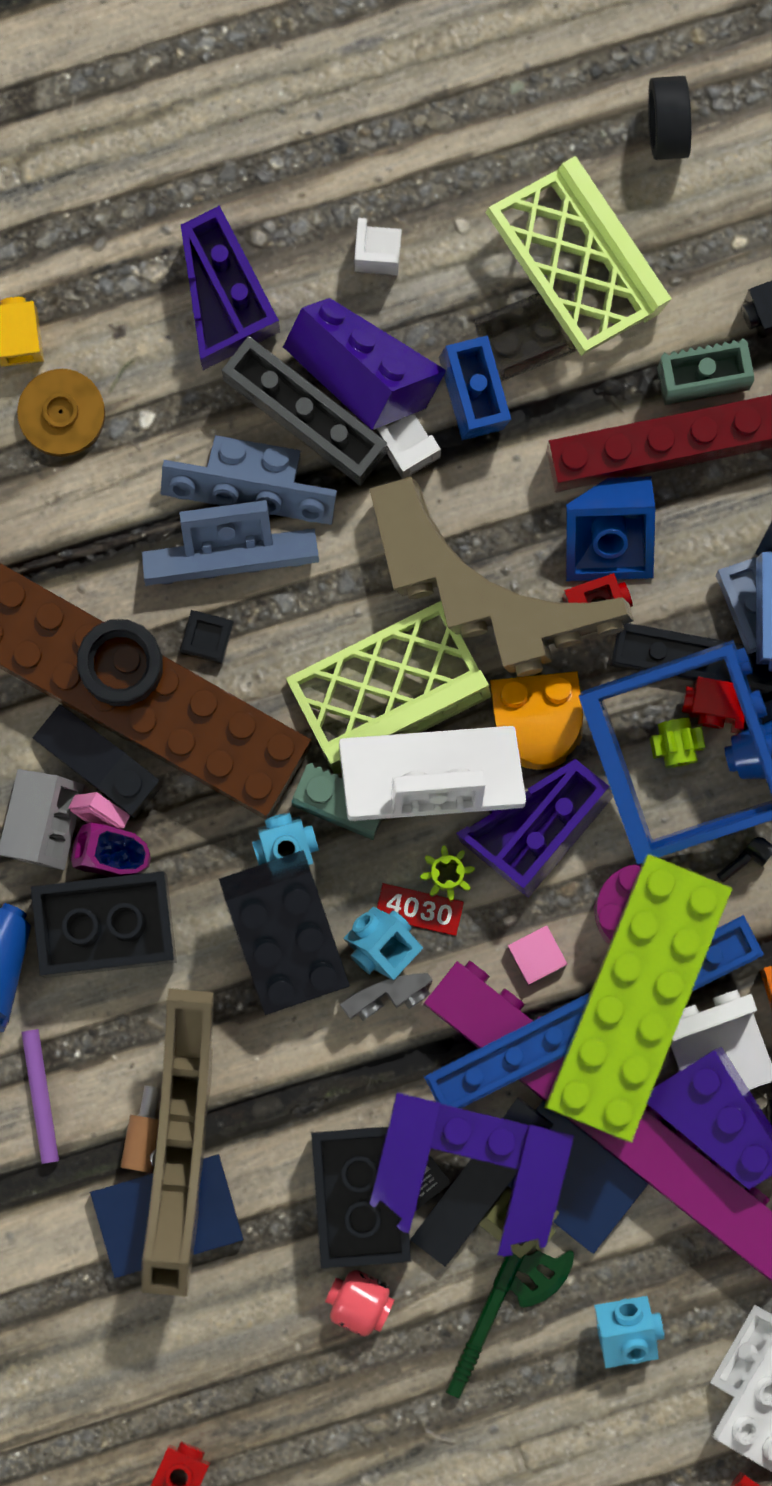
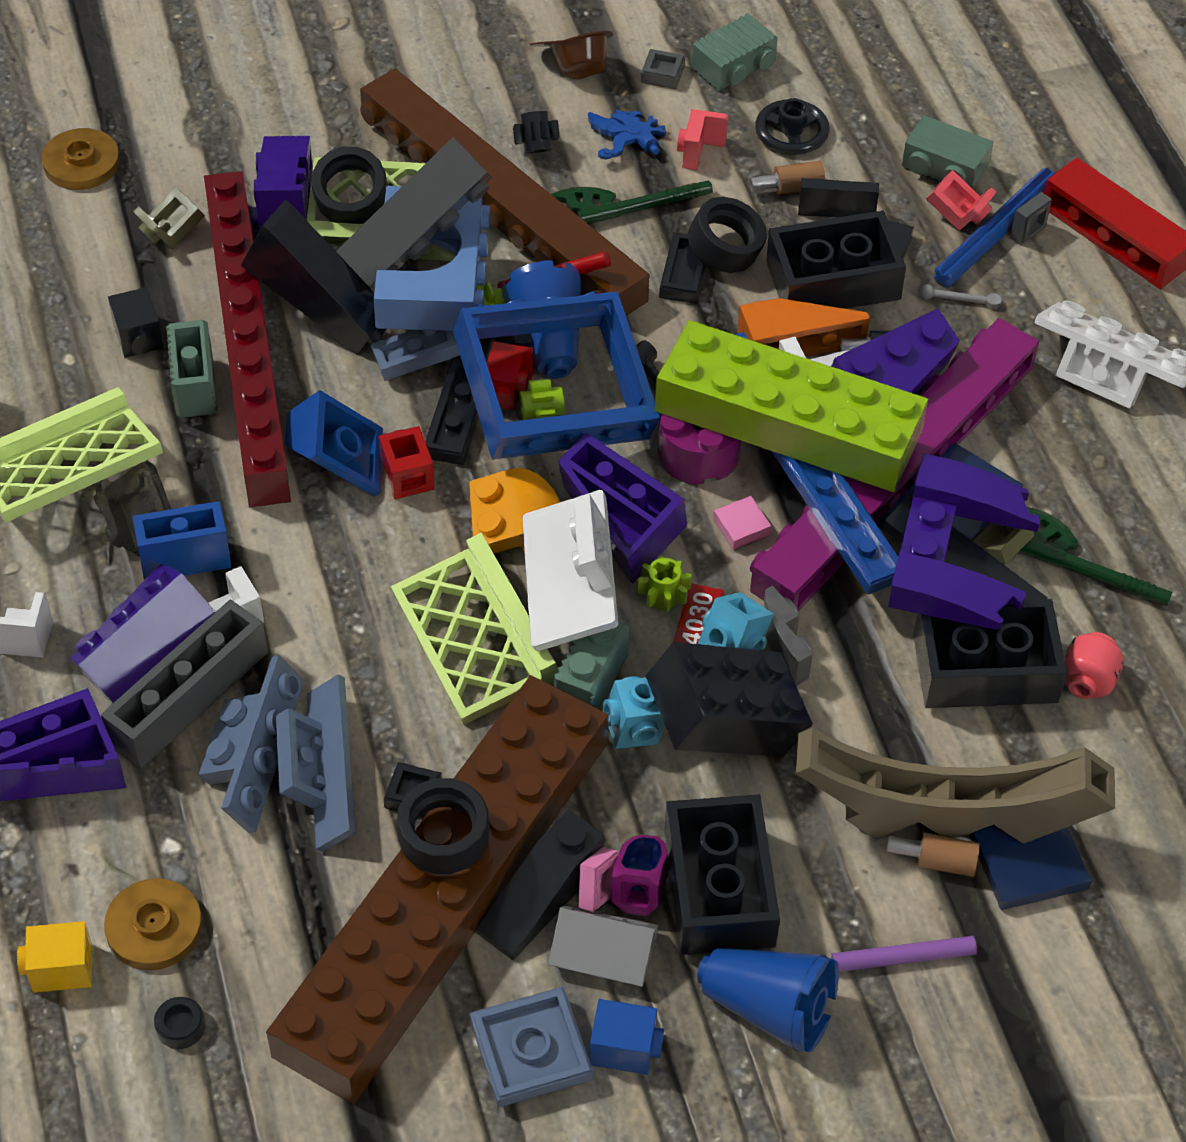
camera: 90 degrees left, 30 degrees down
dark tan arch [369,477,634,677] -> none
medium azure brick [594,1296,665,1368] -> none

